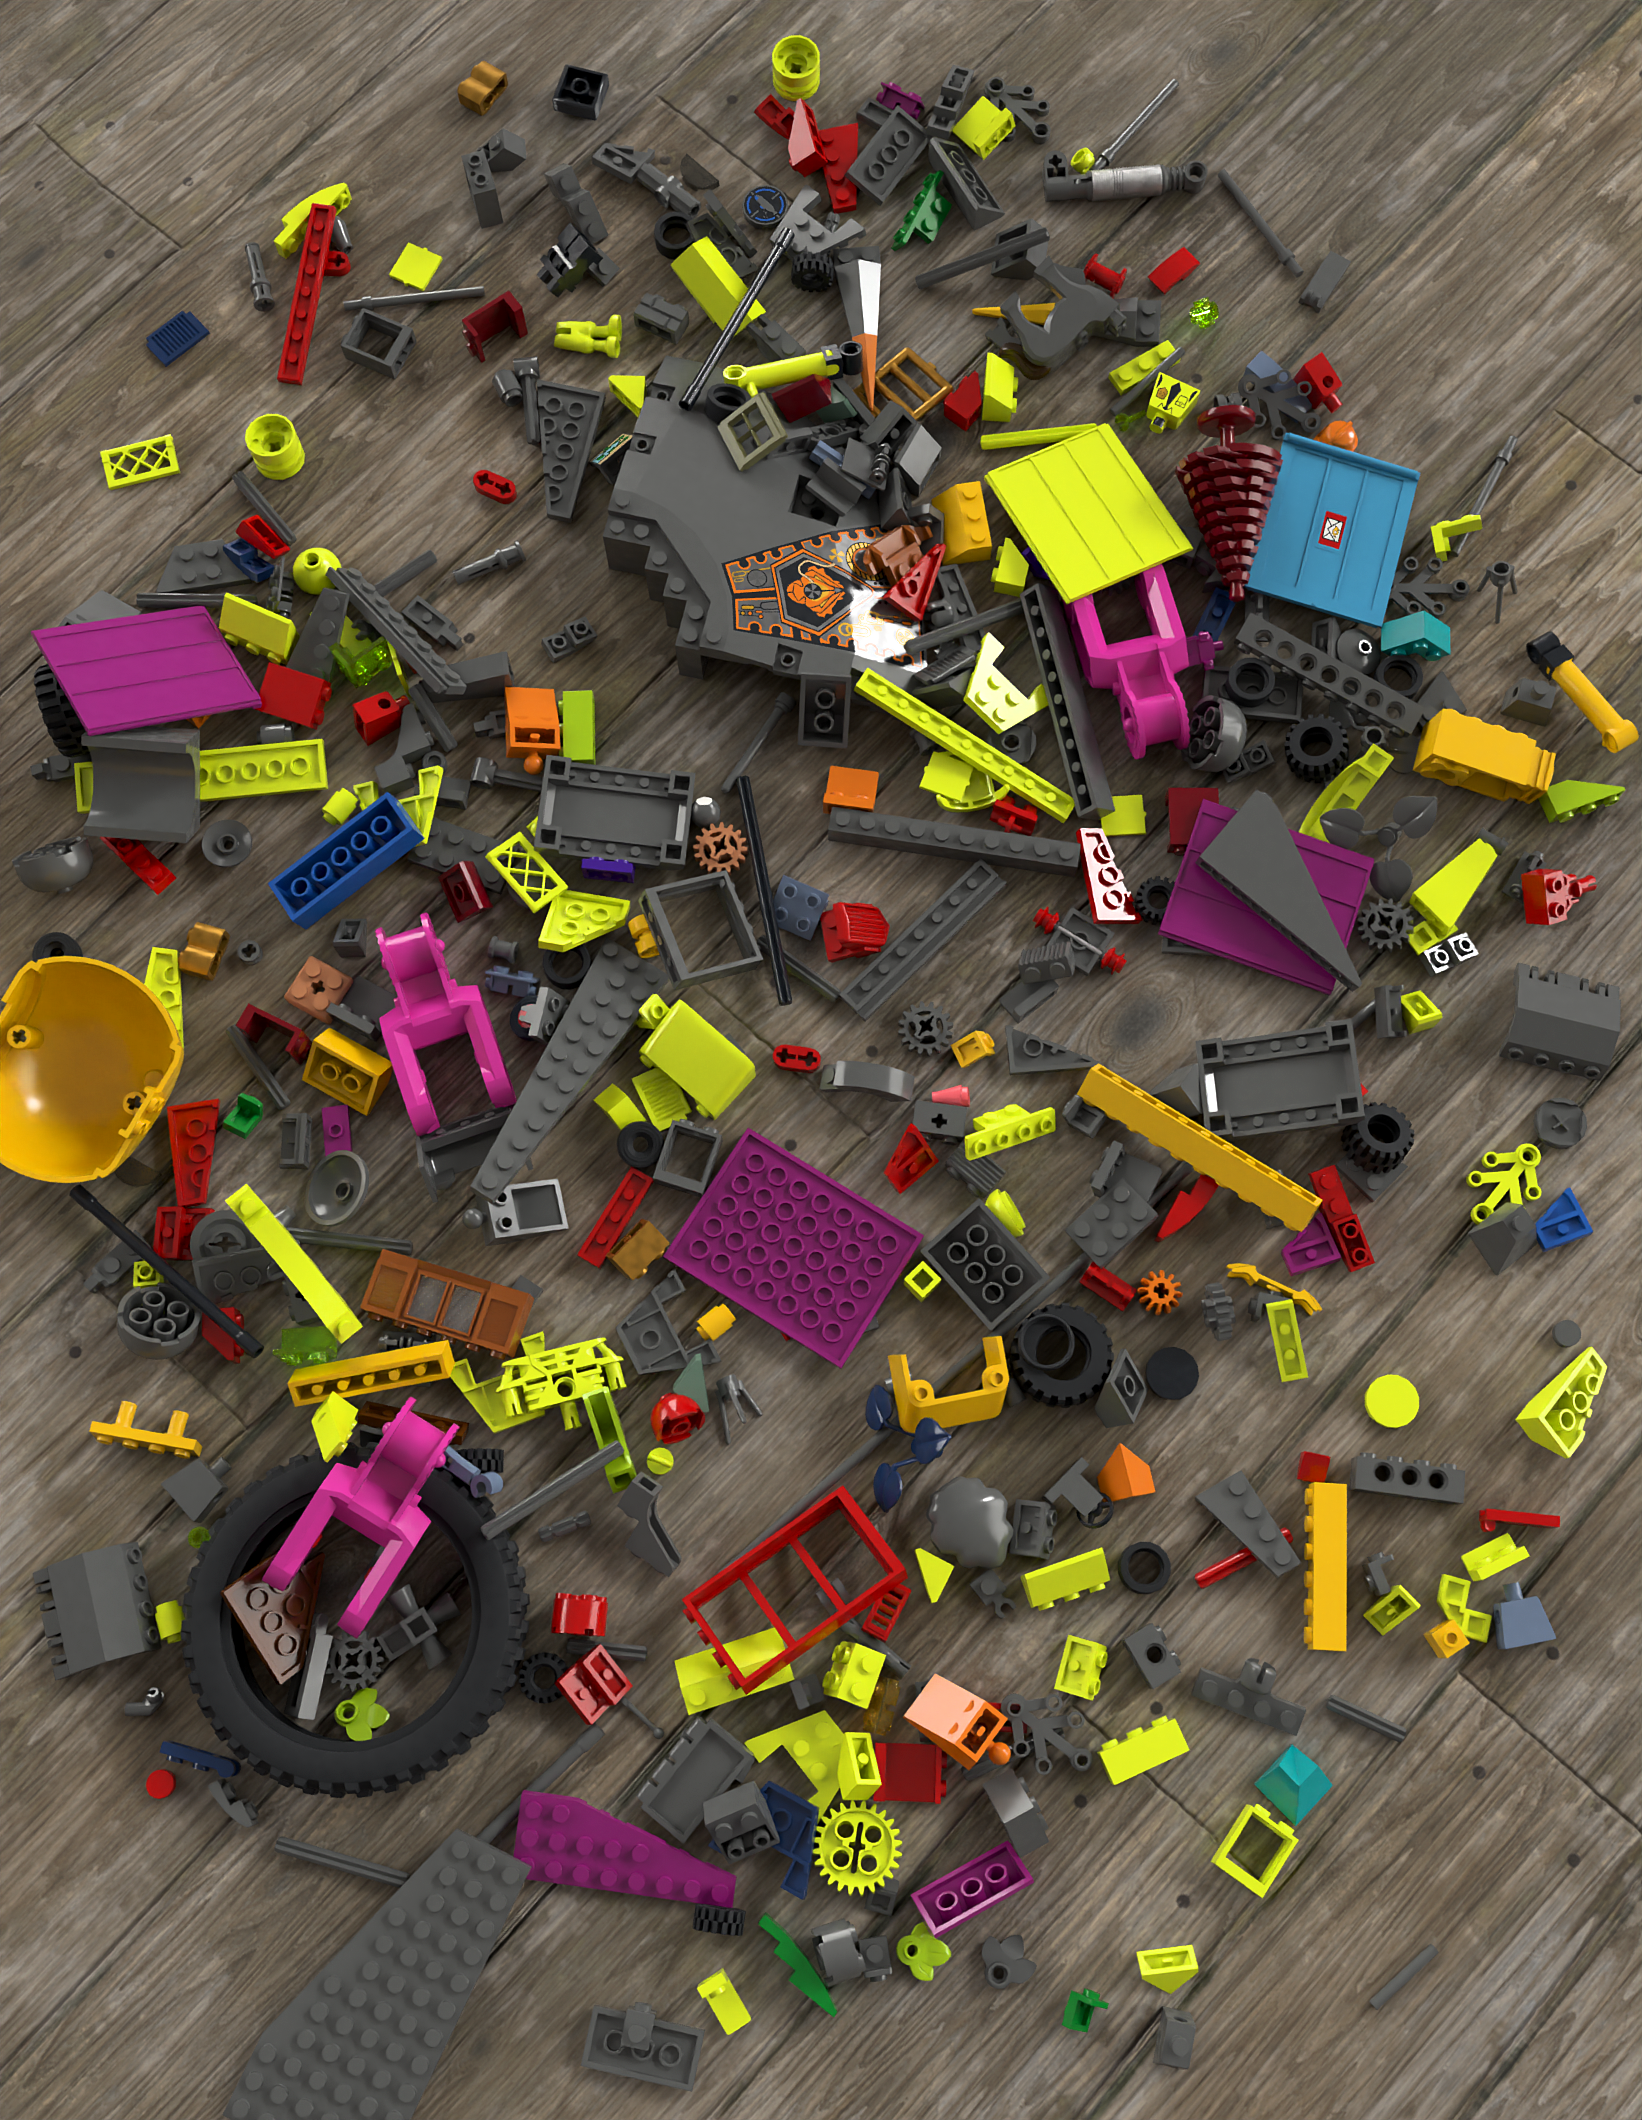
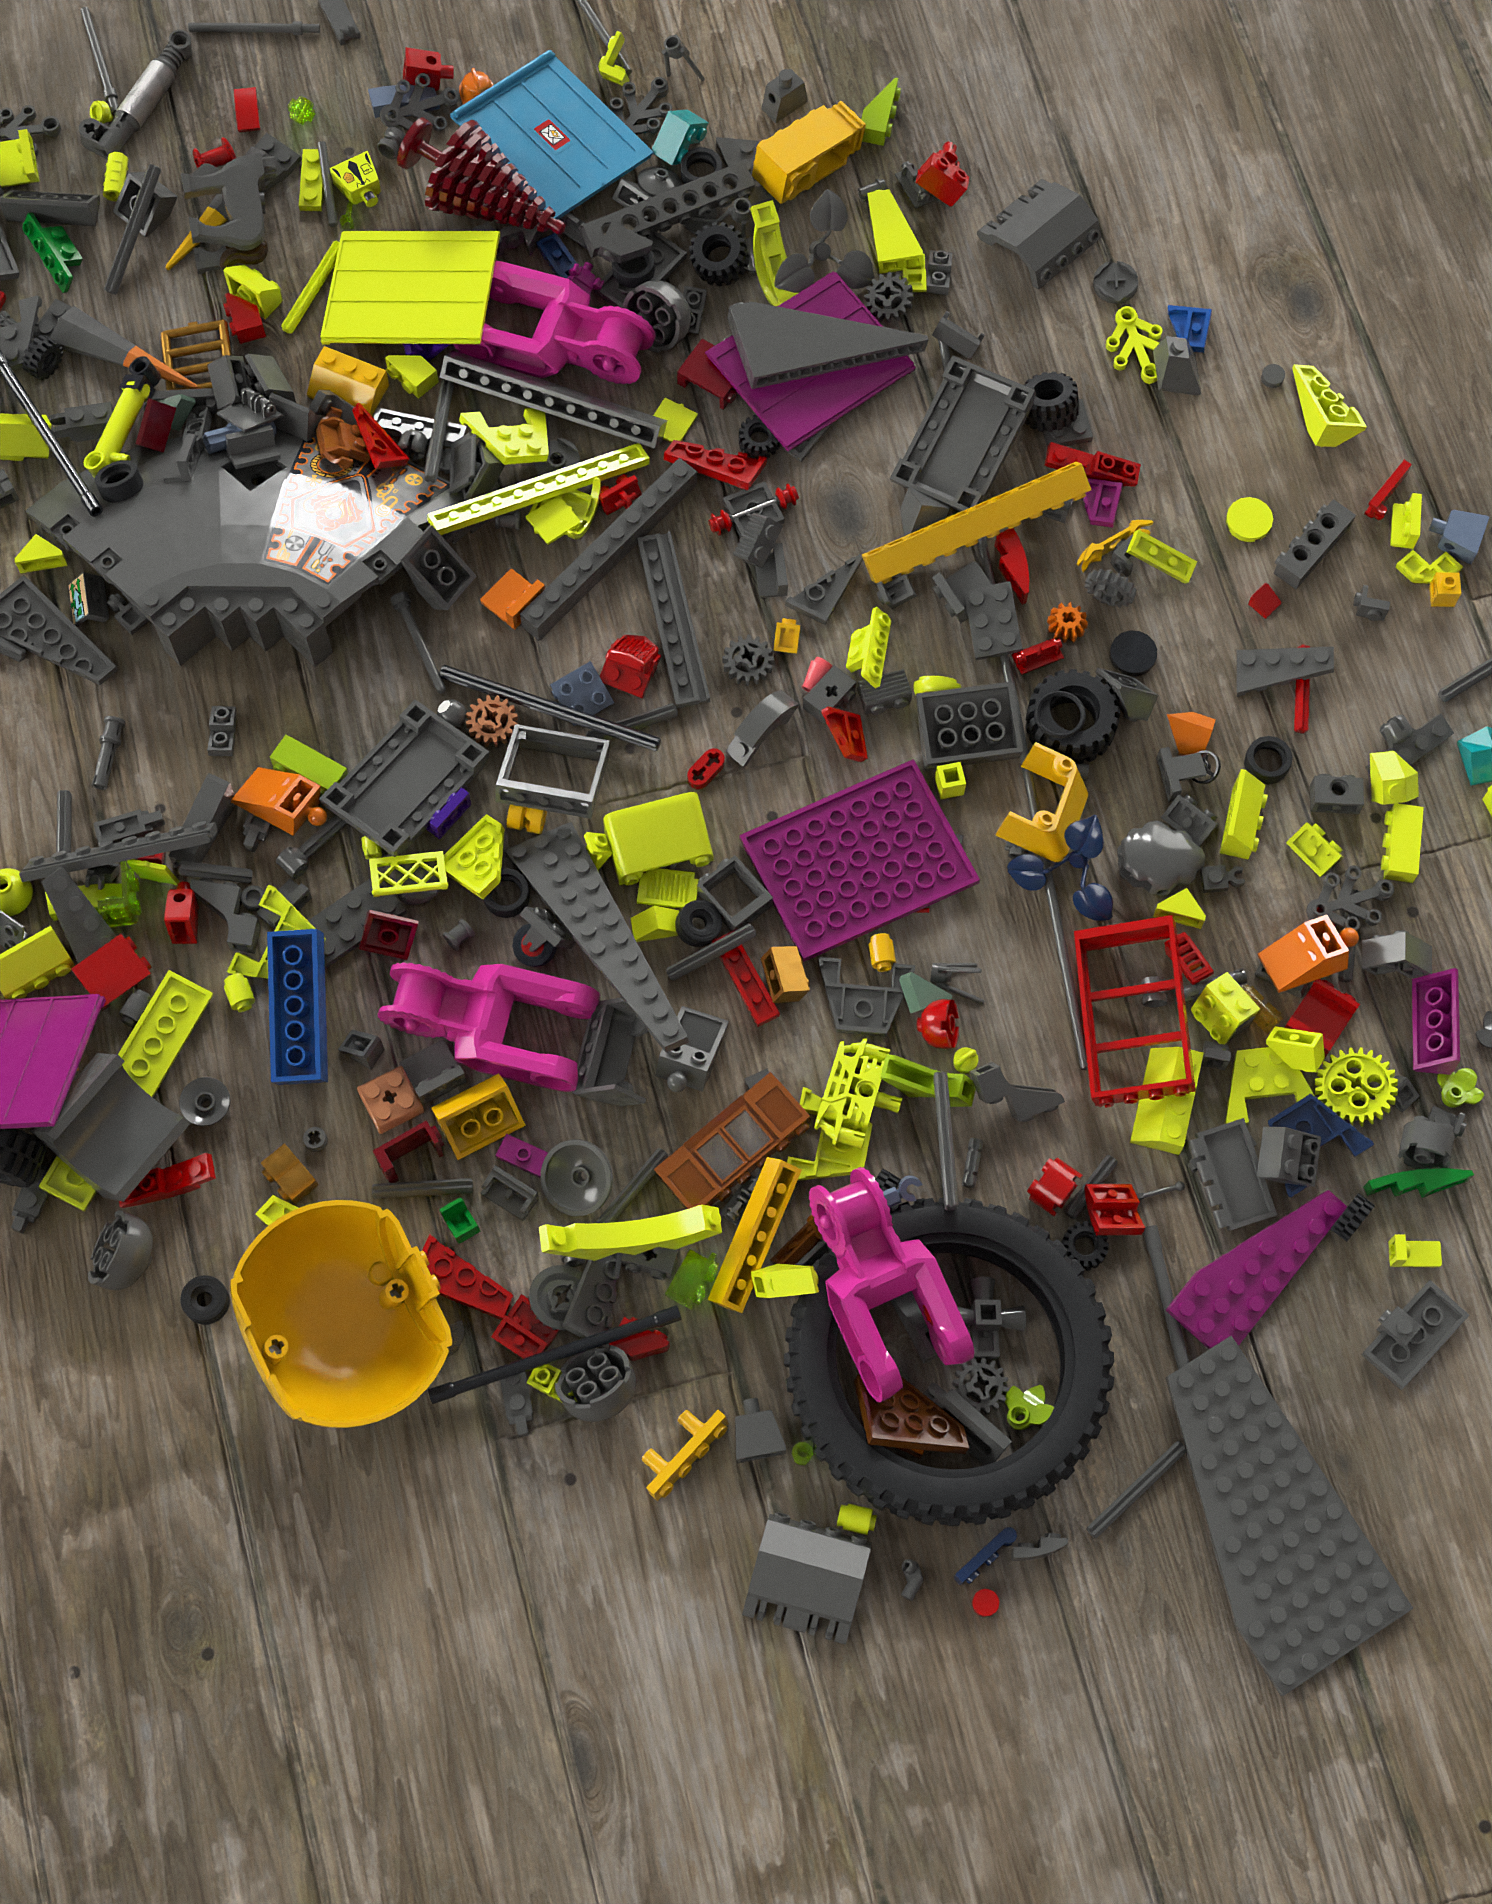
camera: 60 degrees left, 5 degrees down
red beam [473,470,517,504] -> none
sand blue hinge [485,966,540,997] -> none
olive piece [717,392,788,472] -> none
yellow brick [1303,1482,1347,1652] -> none
neon yellow slope [1363,1585,1421,1636] -> none
neon yellow slope [1401,990,1443,1035] -> none
yellow piece [1526,631,1639,753] -> none
none -> neon yellow axle [103,152,129,202]
none -> dark grey slope [599,222,653,263]
none -> dark grey axle [666,924,757,981]
none -> neon yellow slope [1370,751,1419,805]

